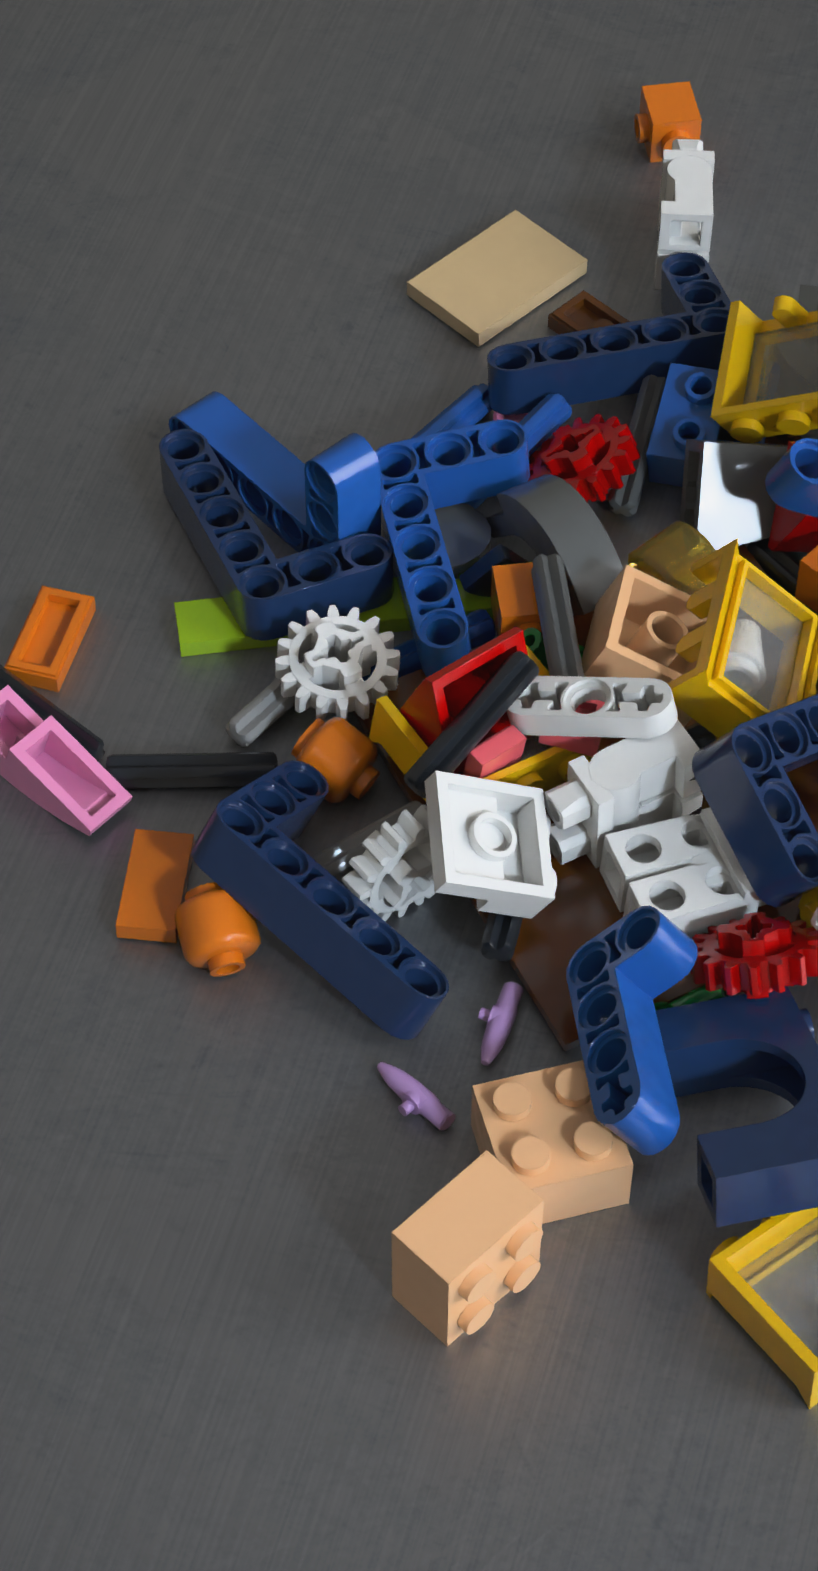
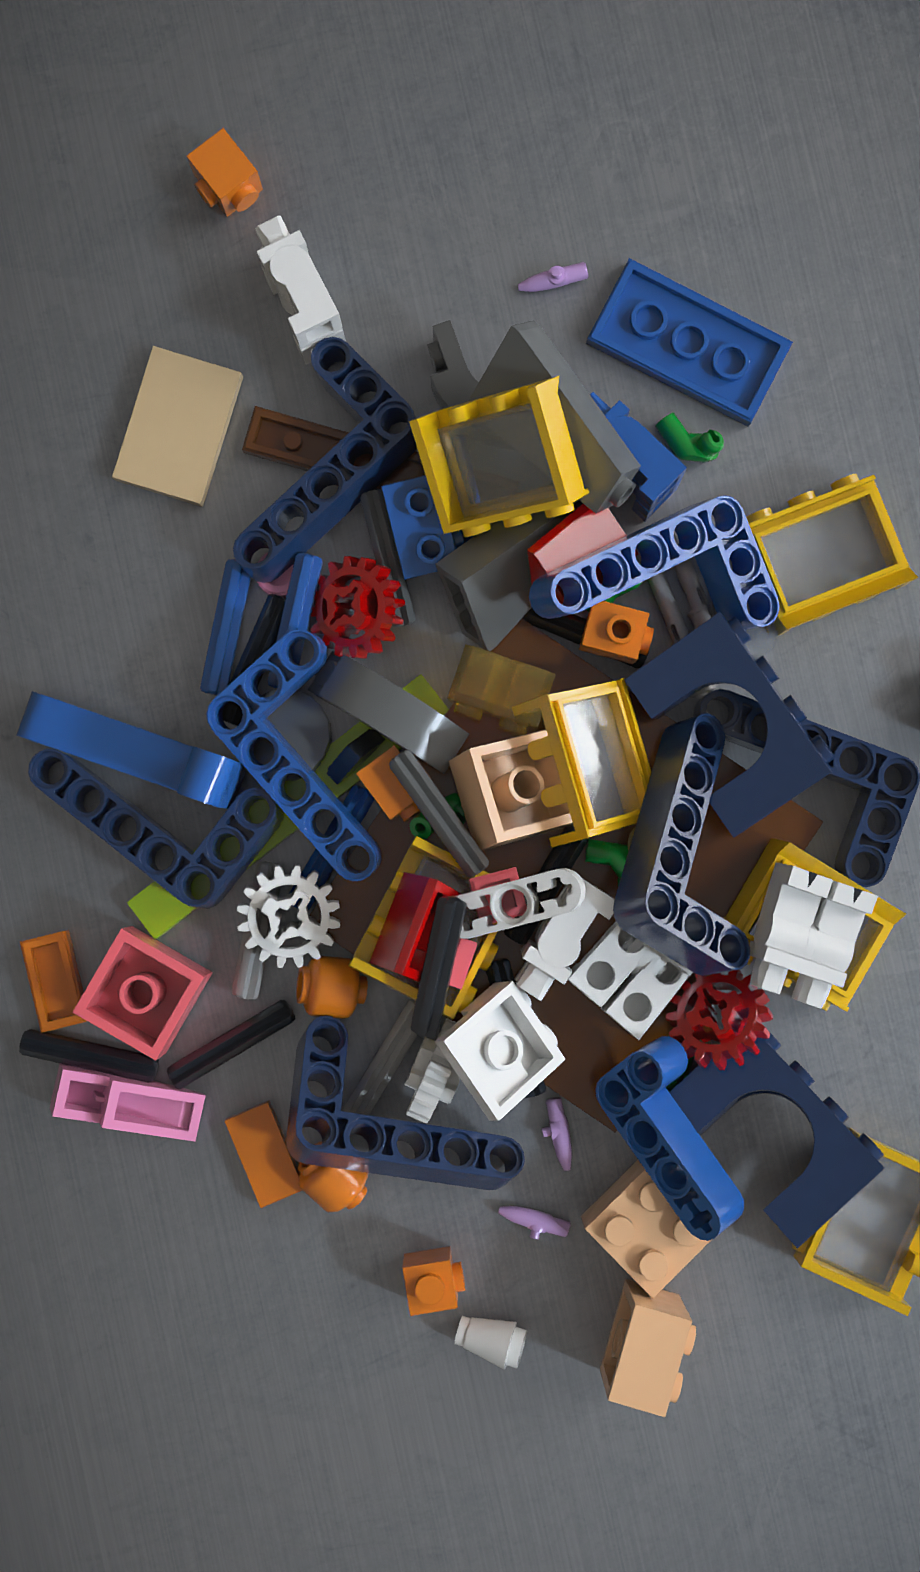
camera: 30 degrees left, 35 degrees up
none -> coral brick [72,926,213,1061]
none -> orange brick [402,1246,466,1316]
none -> white cone [455,1316,527,1370]

